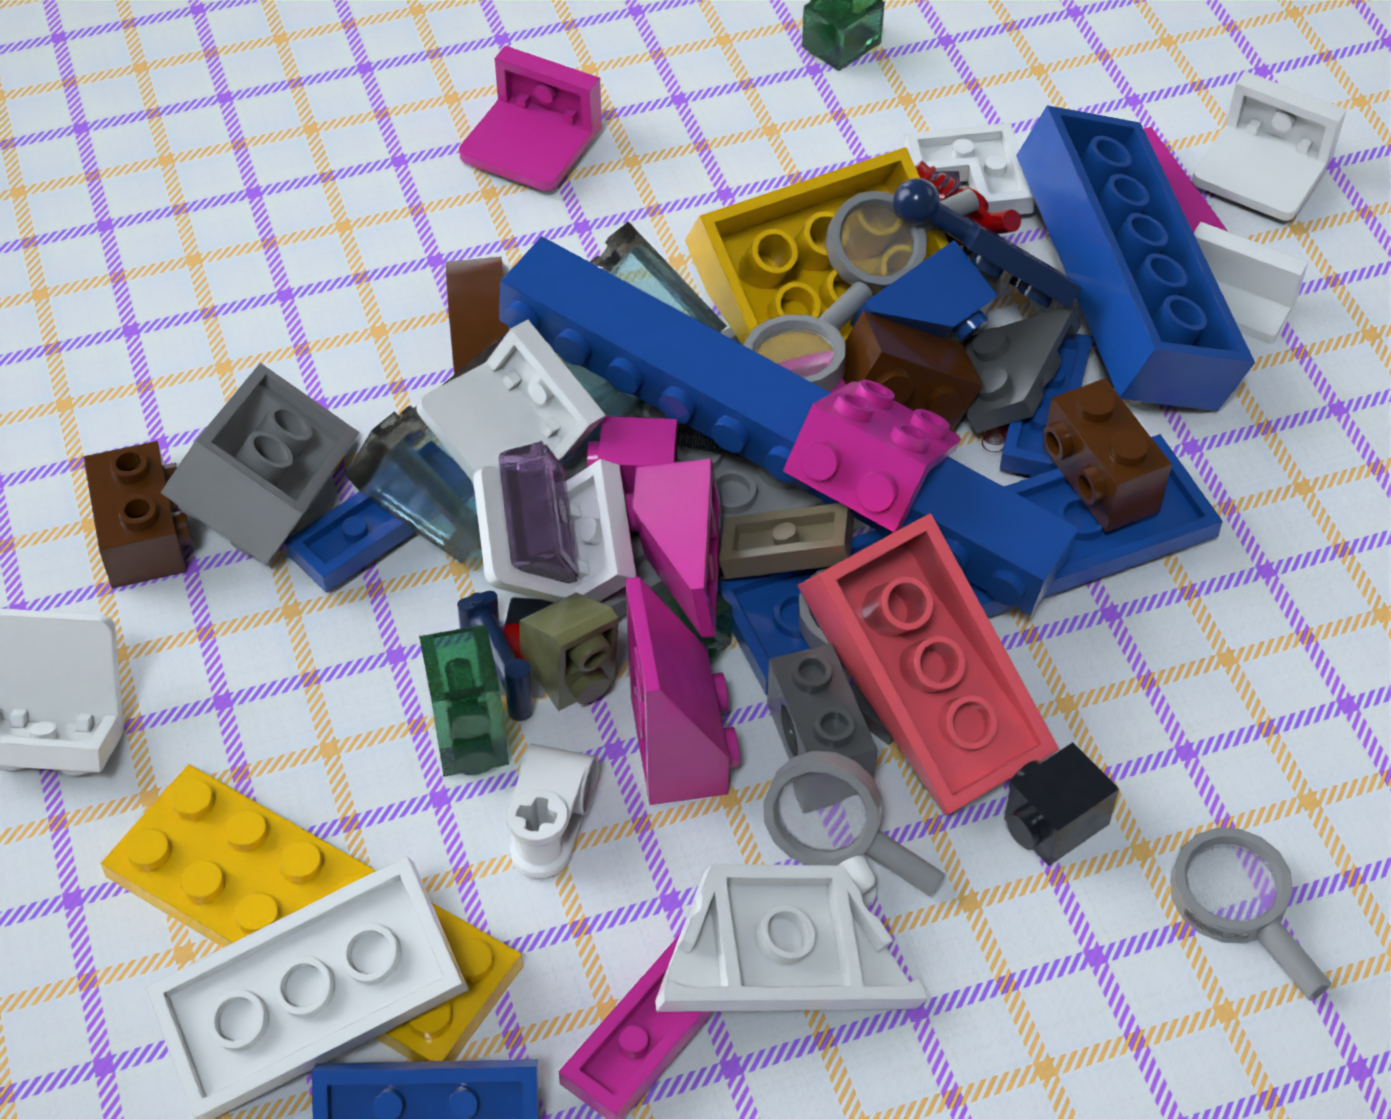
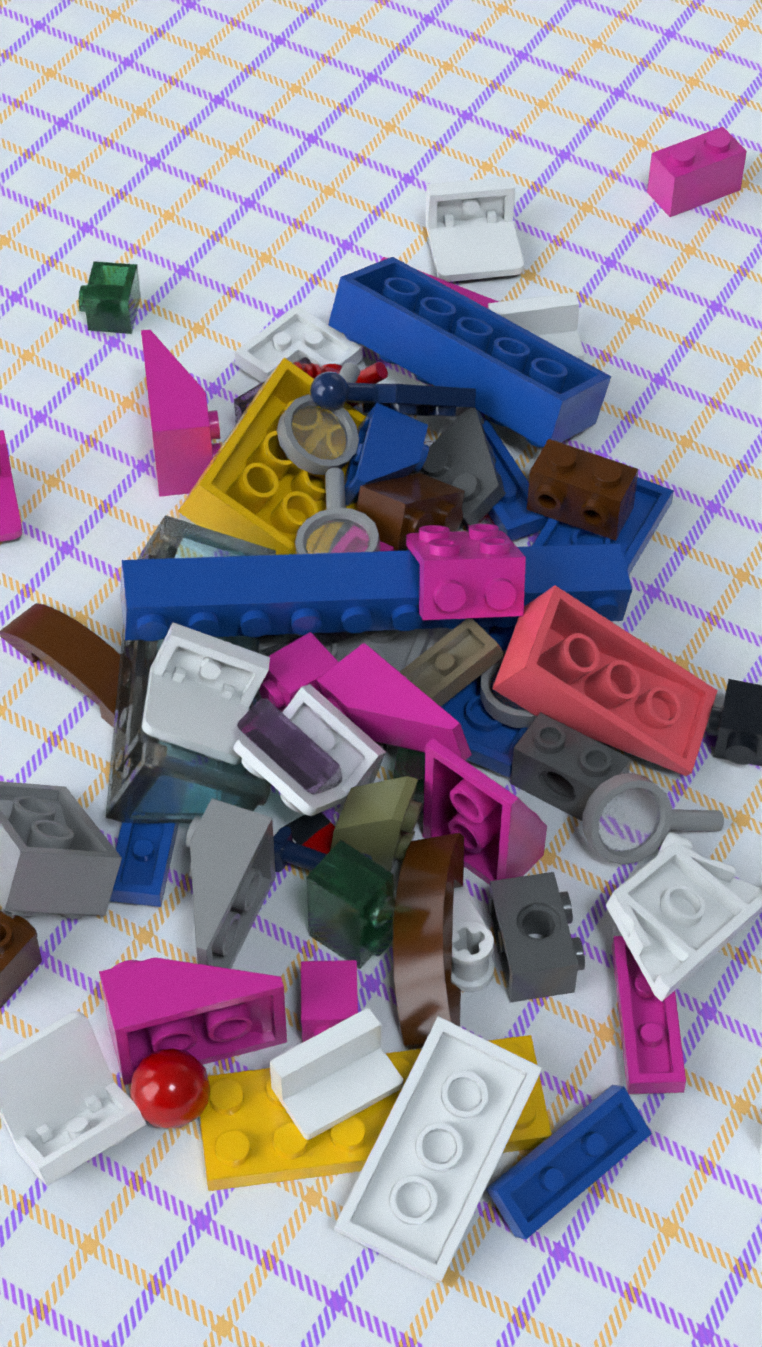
camera: 40 degrees left, 0 degrees up
none -> dark pink slope [99,957,287,1085]
none -> red piece [130,1048,210,1129]
none -> dark pink slope [141,329,220,497]
none -> light grey slope [186,798,276,969]
none -> white panel [270,1007,403,1140]
none -> dark pink brick [301,960,358,1043]
none -> reddish brown slope [393,833,464,1049]
none -> dark grey brick [488,872,585,1003]

